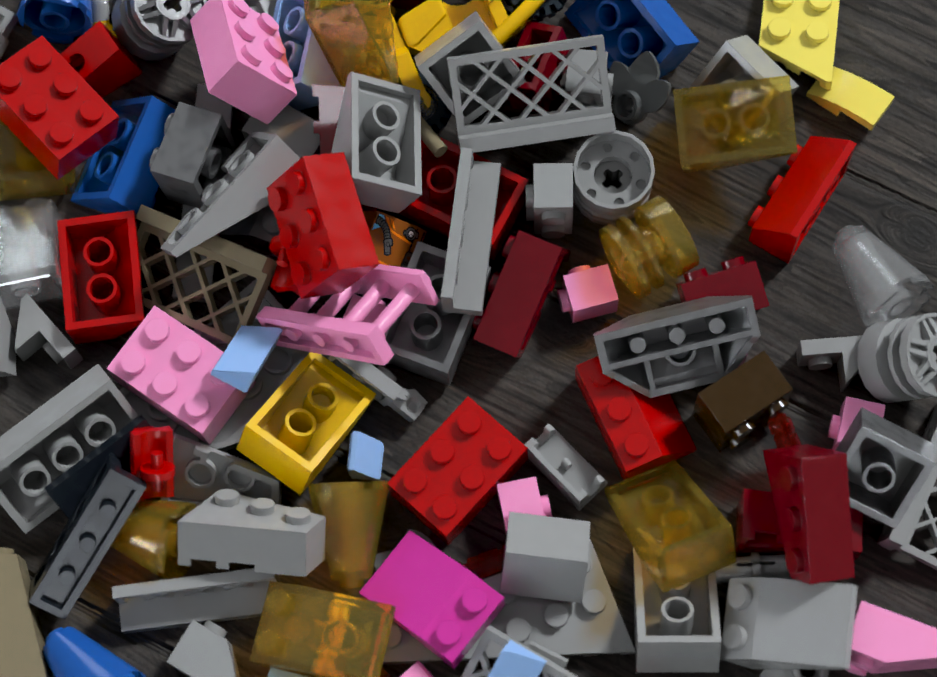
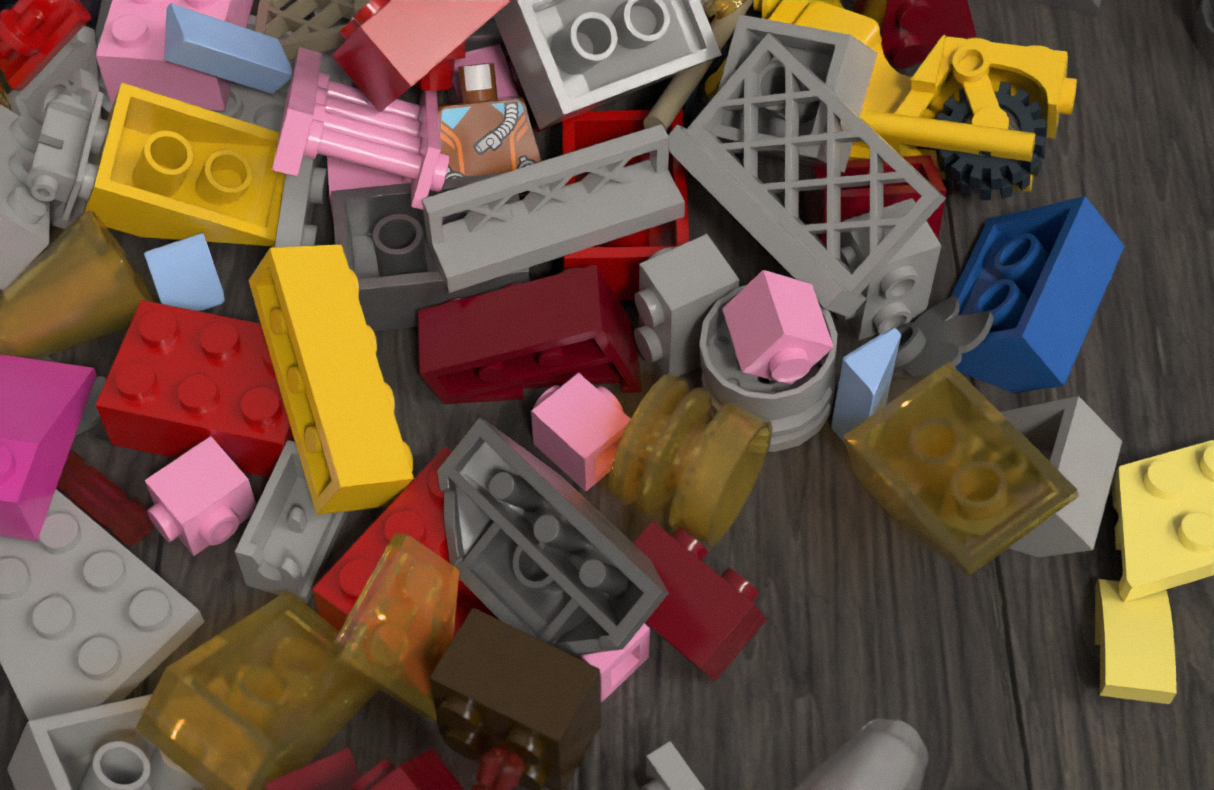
camera: 55 degrees right, 15 degrees down
light grey slope [500,512,590,603] -> none
red slope [747,136,857,264] -> none
none -> light grey hinge [27,92,109,221]
none -> yellow brick [248,244,414,515]
none -> clear yellow wing [327,533,459,722]
none -> bright pink brick [722,270,834,385]
none -> light blue slope [831,328,901,458]

